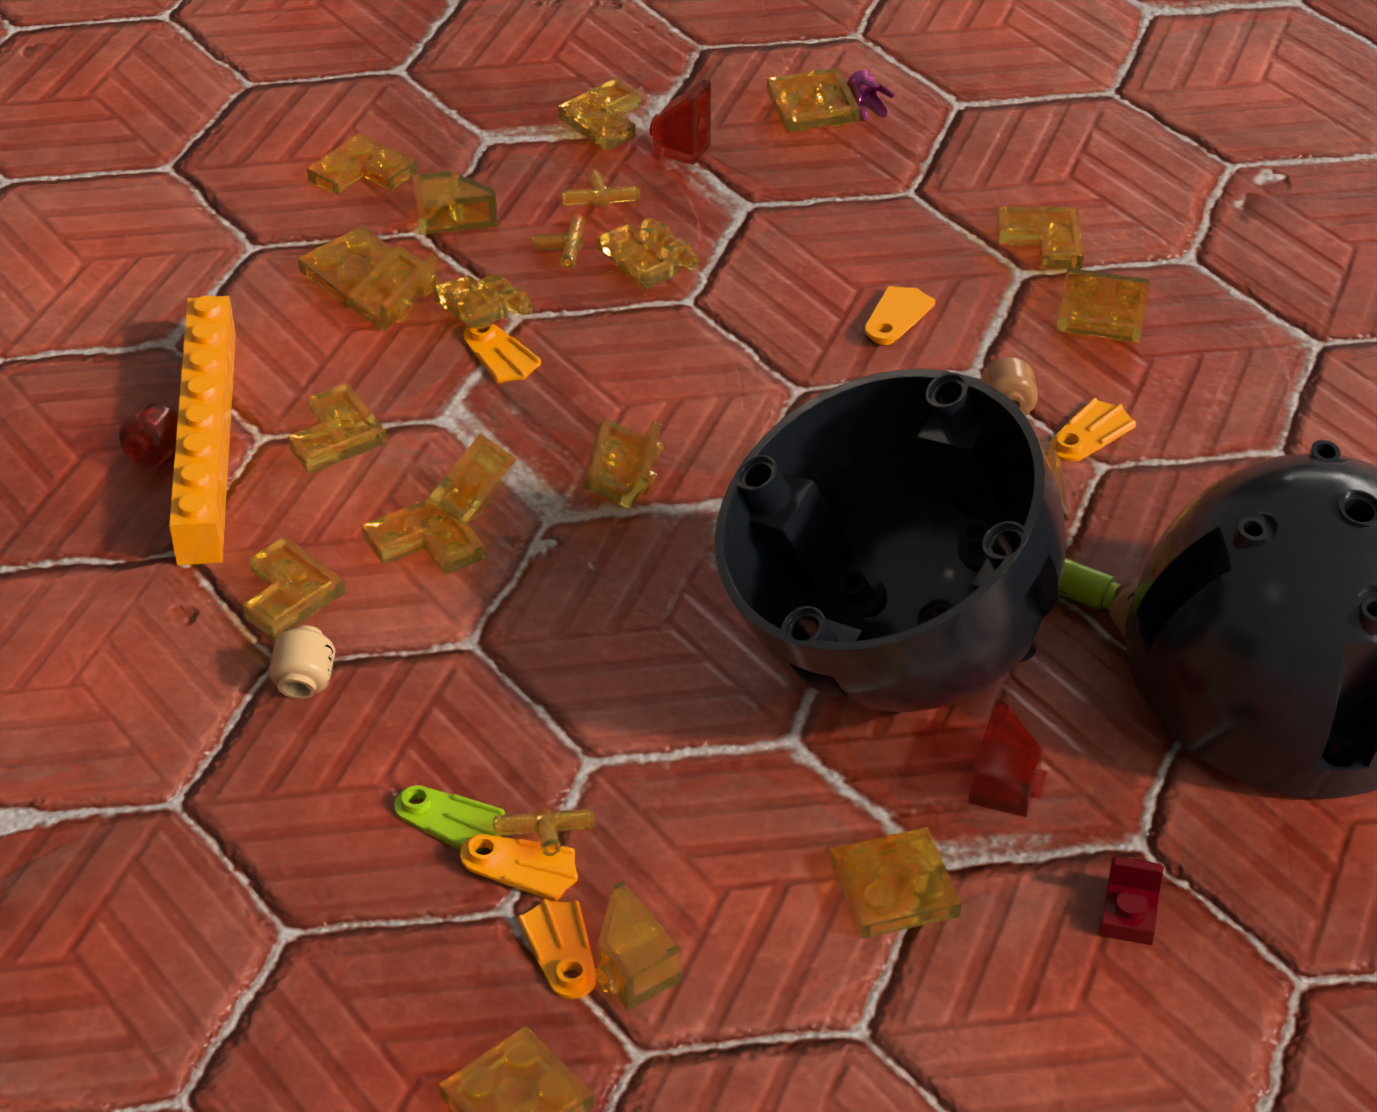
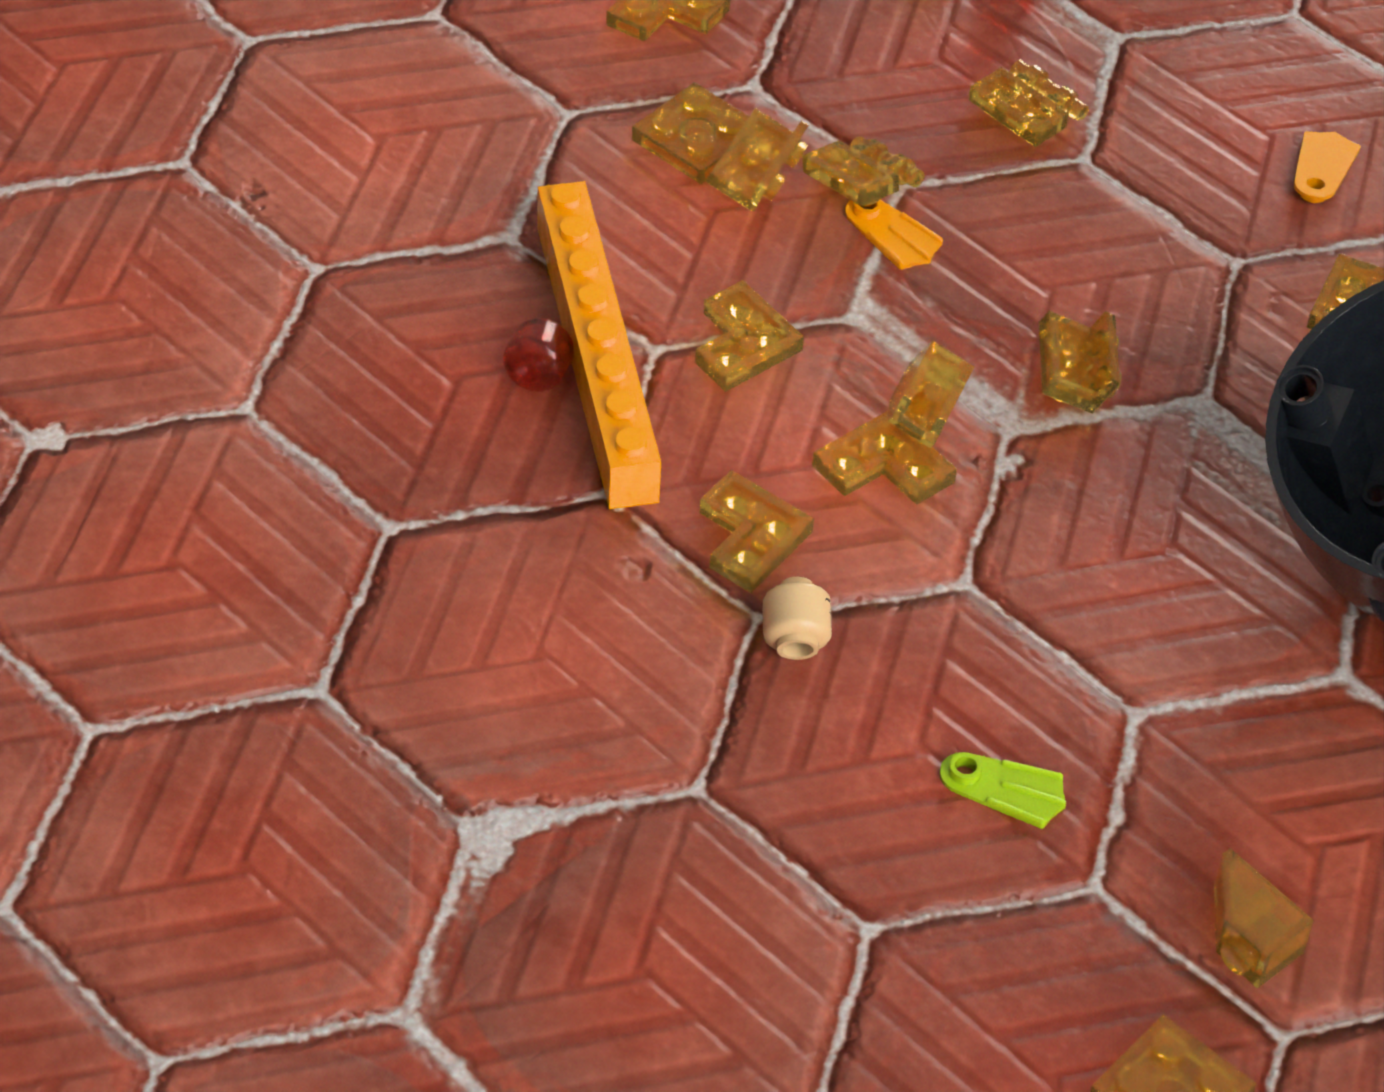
camera: 10 degrees left, 5 degrees up
clear yellow slope [412,171,498,235] -> none
light orange piece [460,834,578,901] -> none
clear yellow piece [493,808,595,856] -> none
light orange piece [517,899,597,999] -> none
clear yellow piece [532,214,585,268] -> none
clear yellow piece [561,170,640,207] -> none

